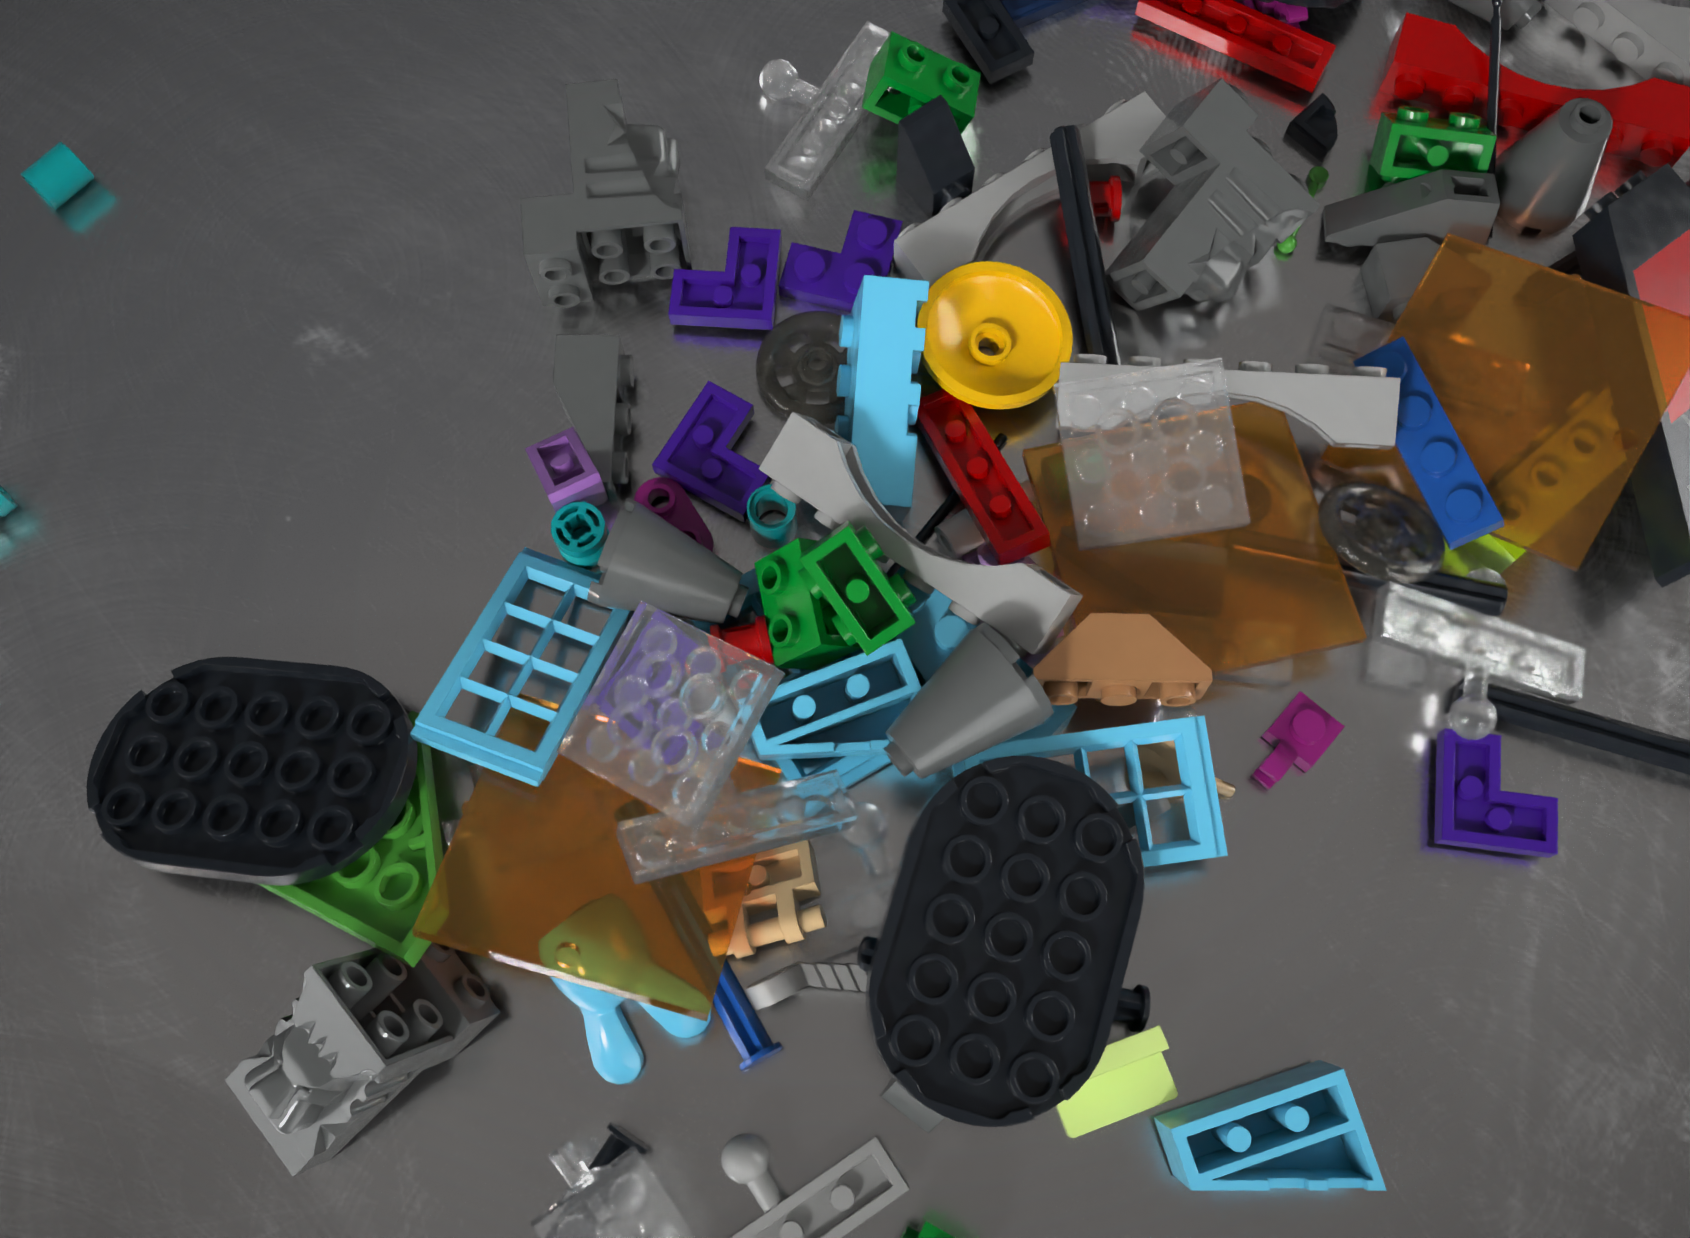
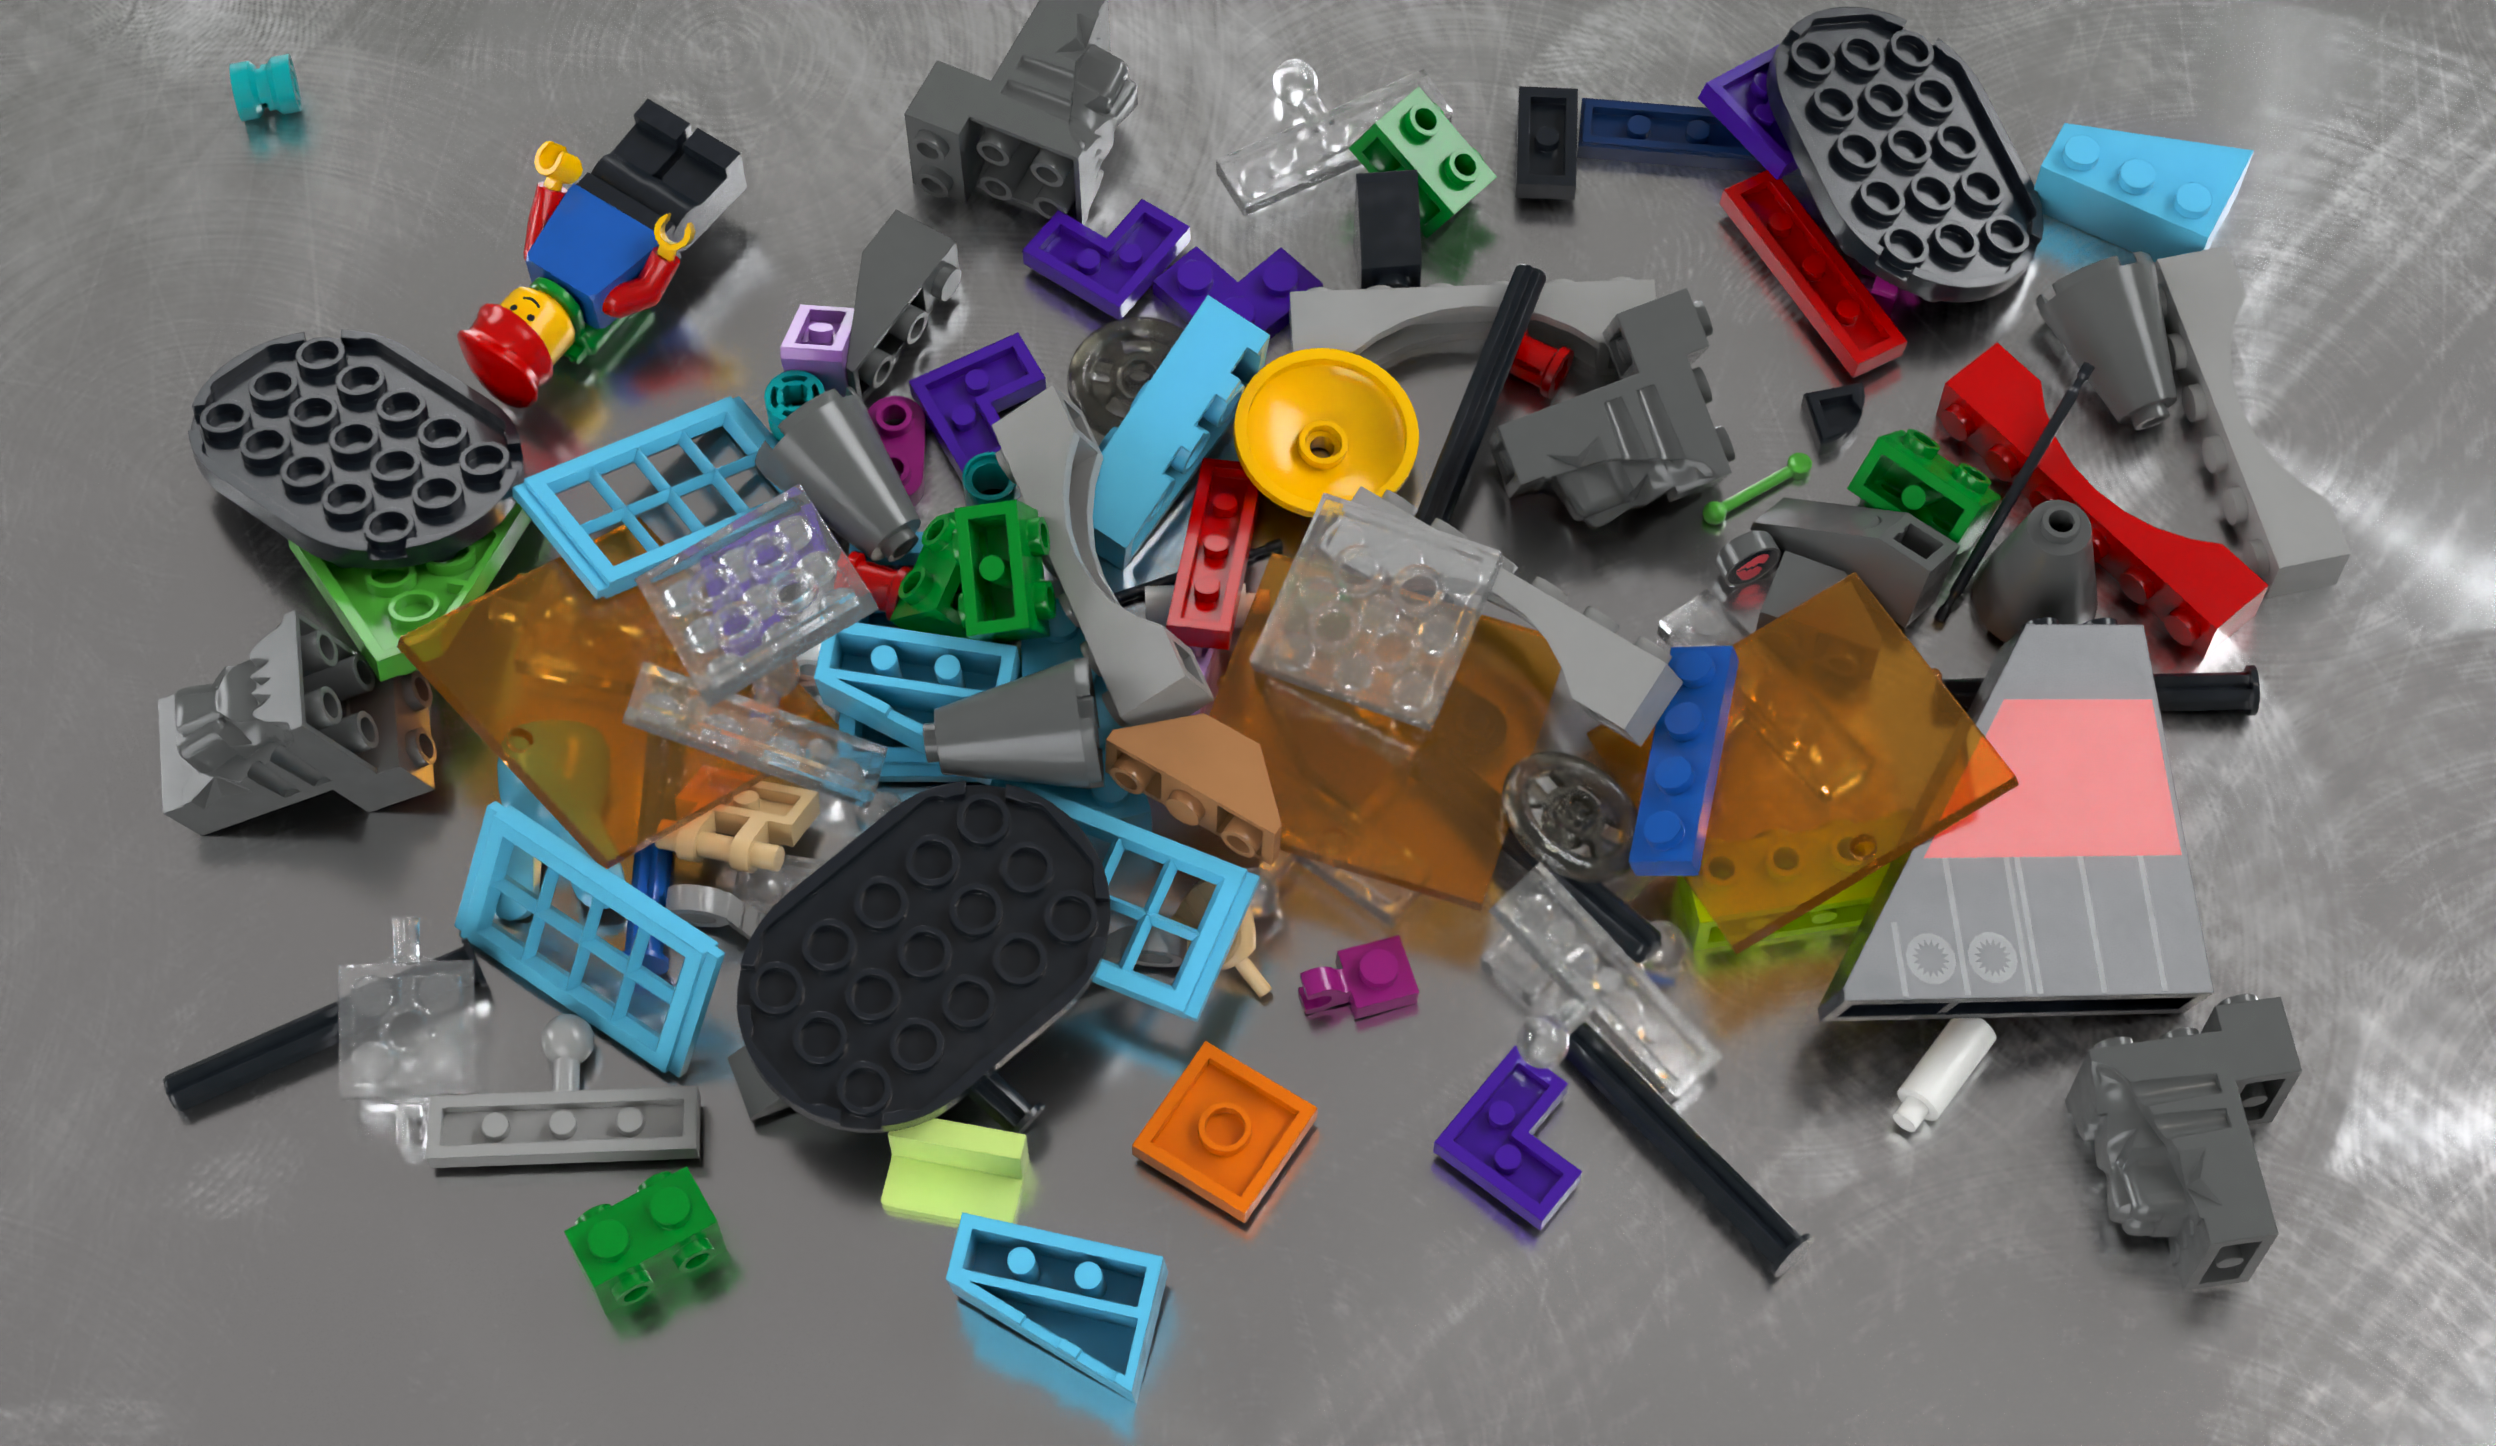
camera: 30 degrees right, 10 degrees down
none -> medium azure piece [454,801,725,1078]
none -> piece [457,98,747,409]
none -> orange plate [1132,1041,1318,1223]
none -> dark grey tile [1715,530,1781,586]

